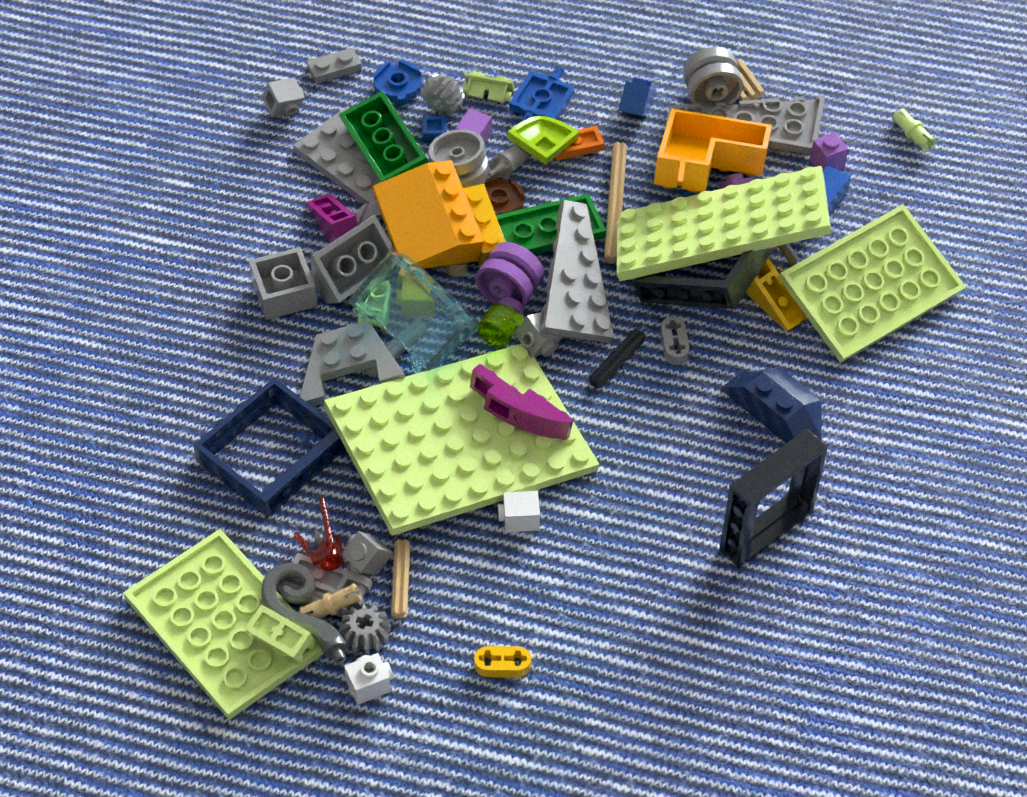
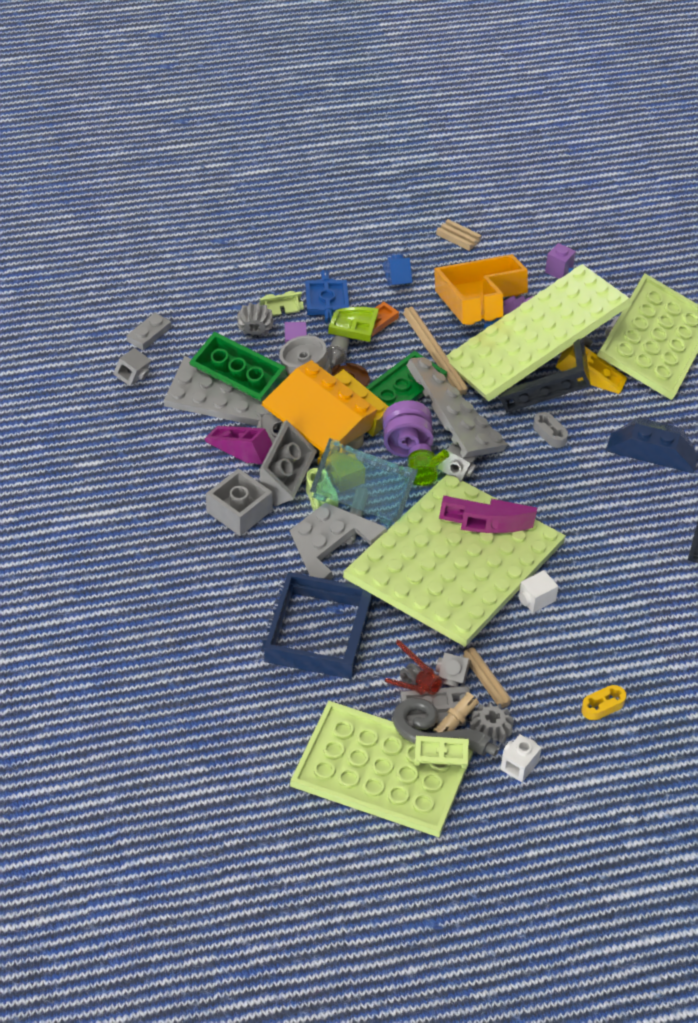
camera: 30 degrees left, 5 degrees down
blue plate [373,61,423,106] -> none
blue tile [422,116,447,141] -> none
black axle [589,328,645,389] -> none
light grey wing [665,95,825,155] -> none
light grey wheel [682,47,743,107] -> none
yellowish green pin [892,109,936,151] -> none

